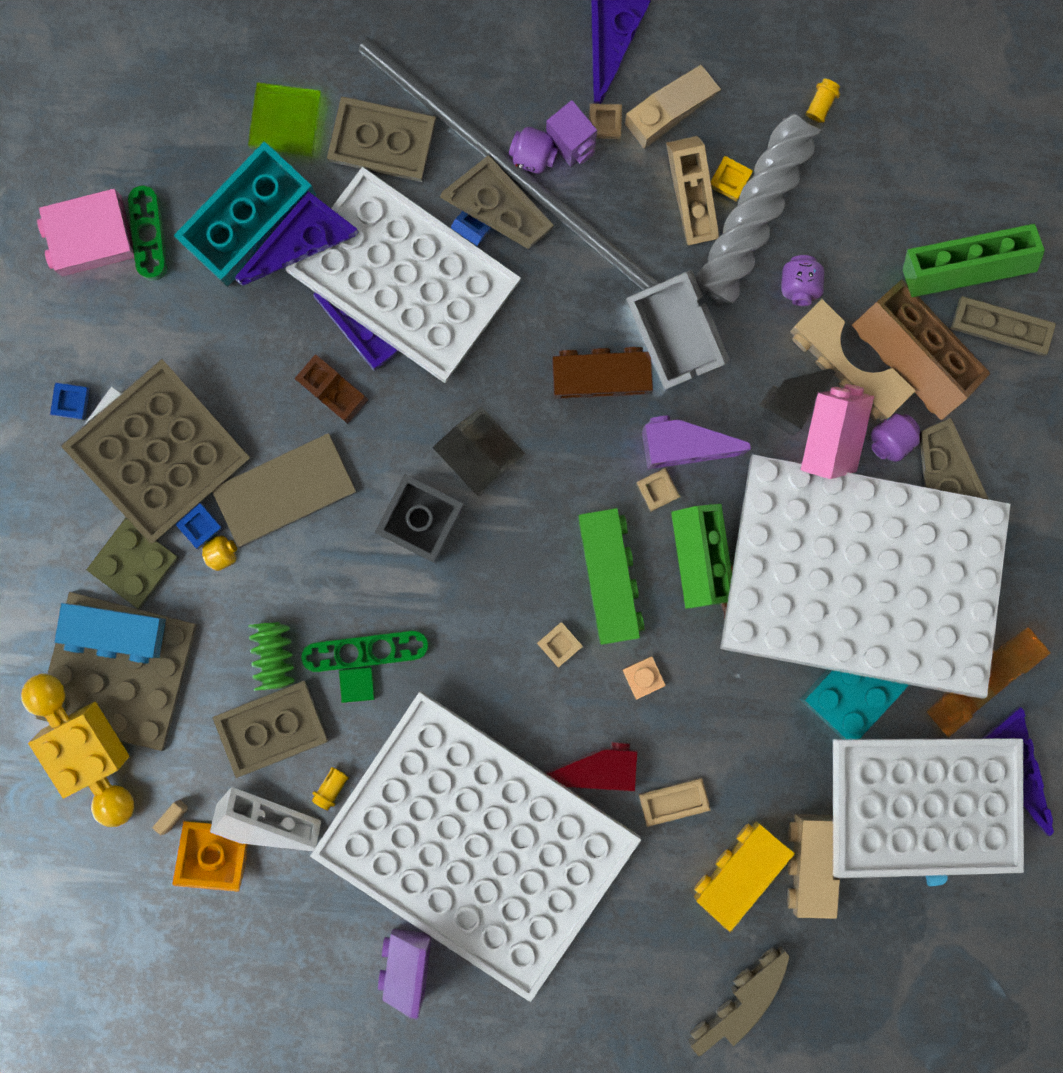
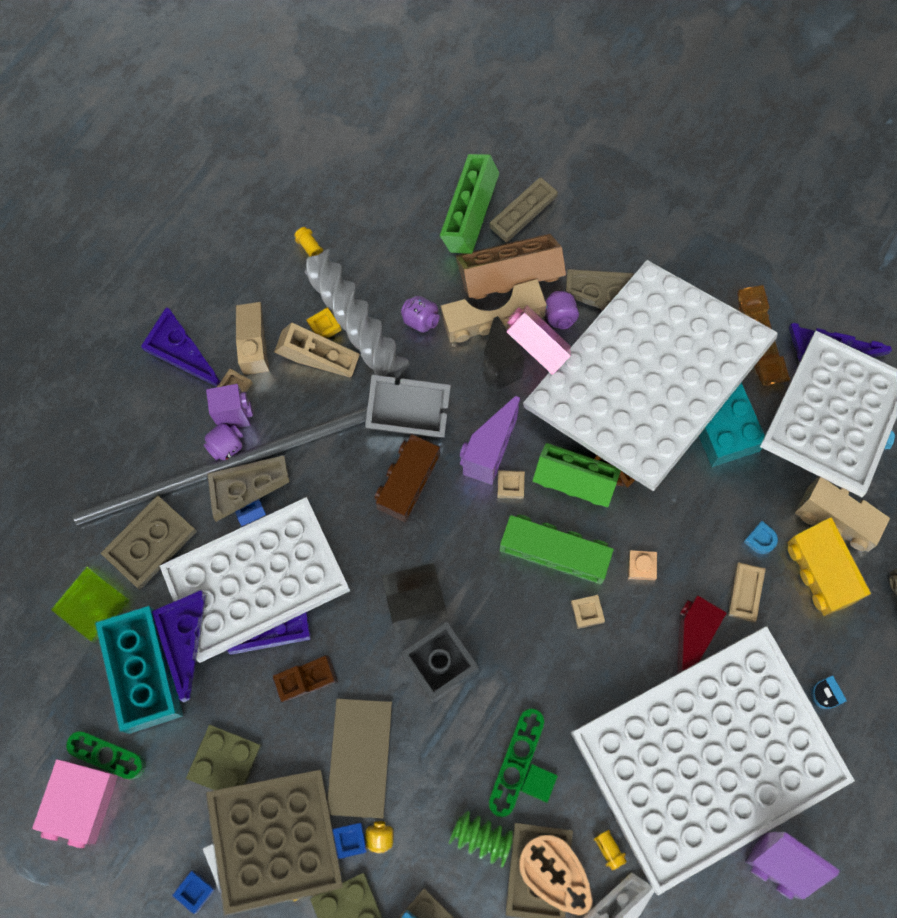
camera: 65 degrees left, 15 degrees down
none -> olive plate [186,725,262,790]
none -> light nougat piece [519,835,592,915]
none -> dark azure tile [744,521,778,554]
none -> tile [811,675,847,709]

